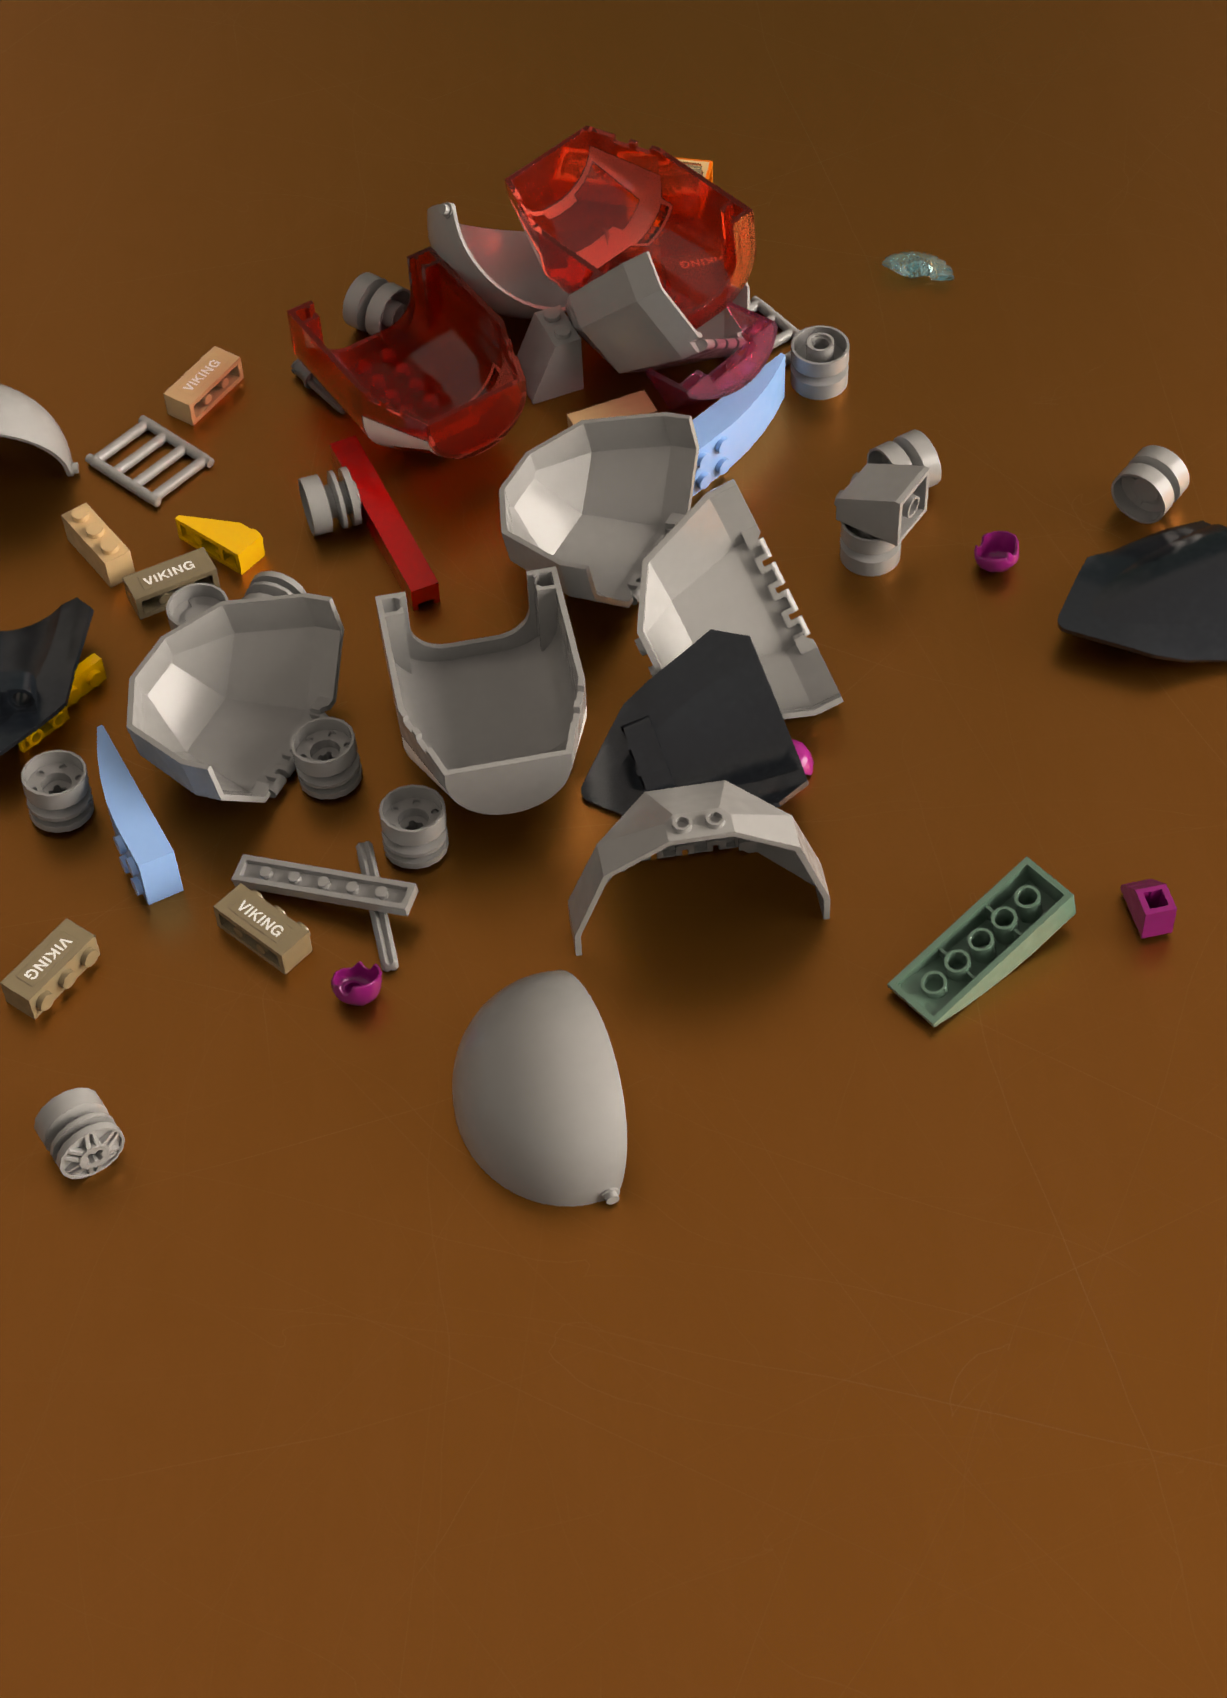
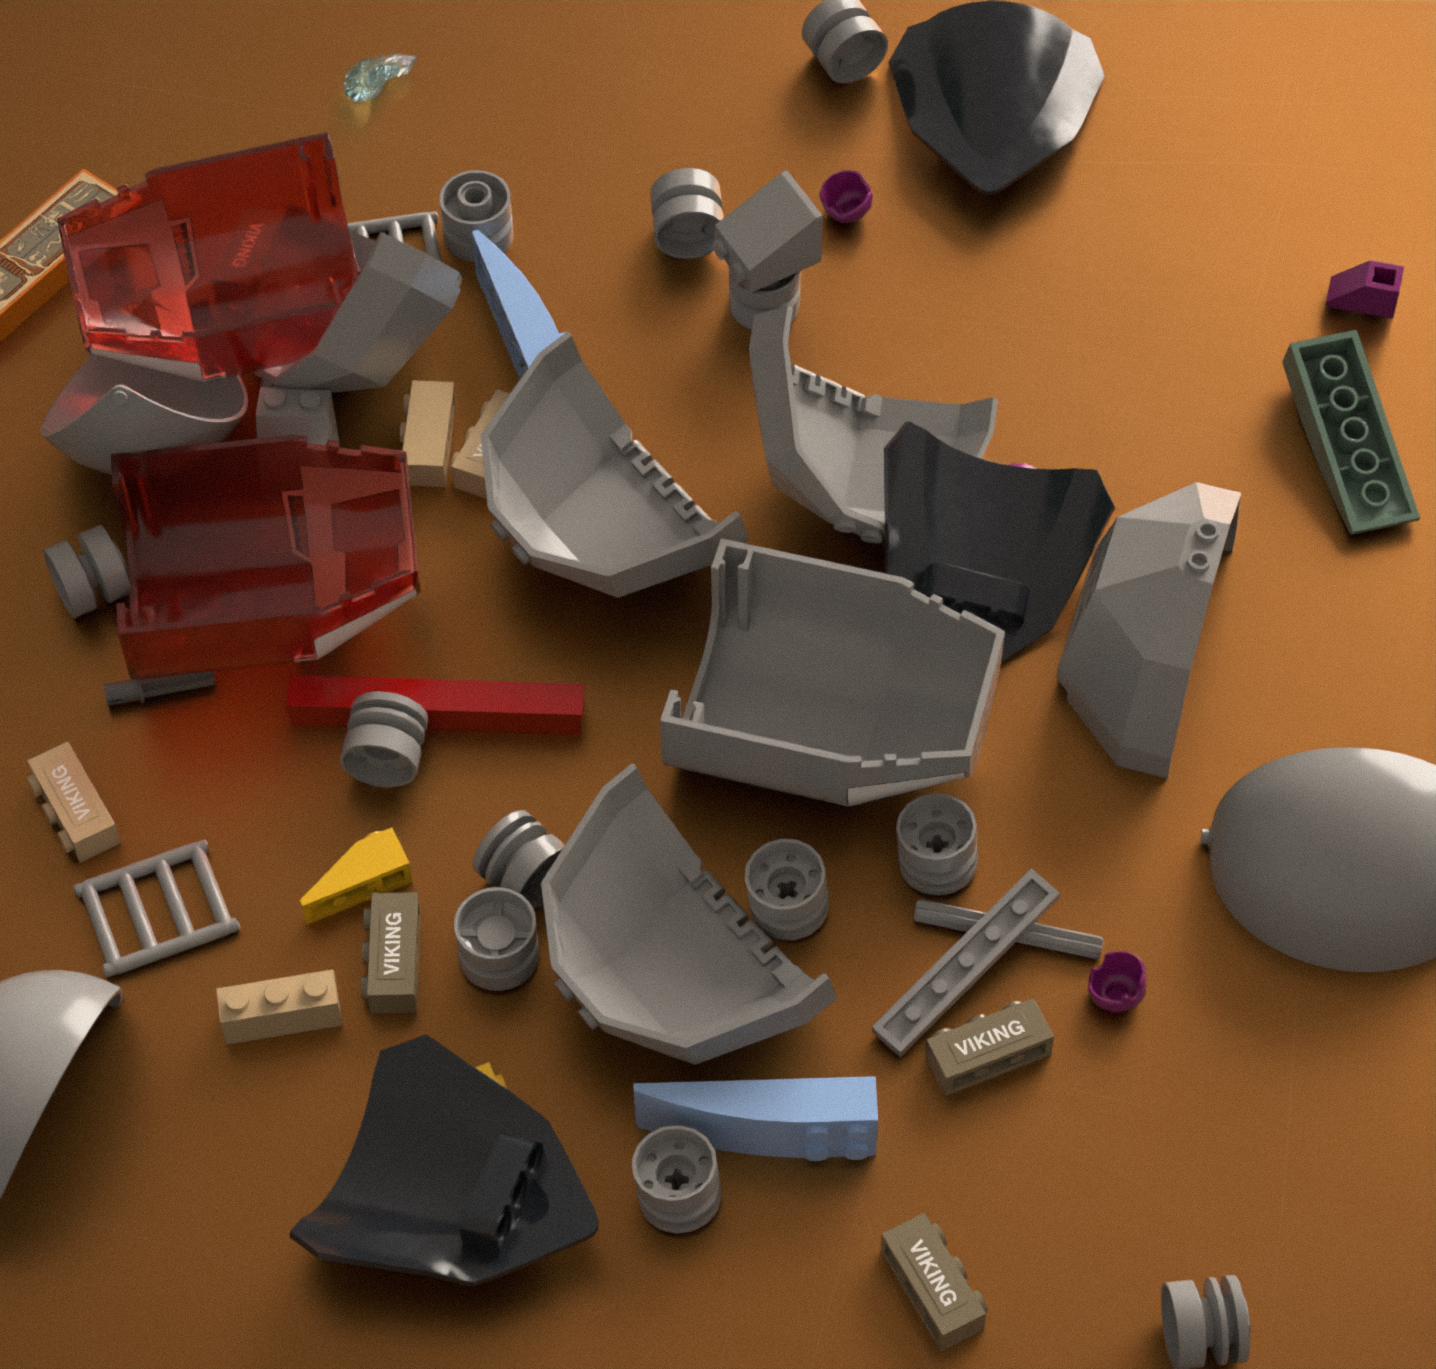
camera: 65 degrees left, 5 degrees up
clear pink windscreen [645,302,778,410] -> none

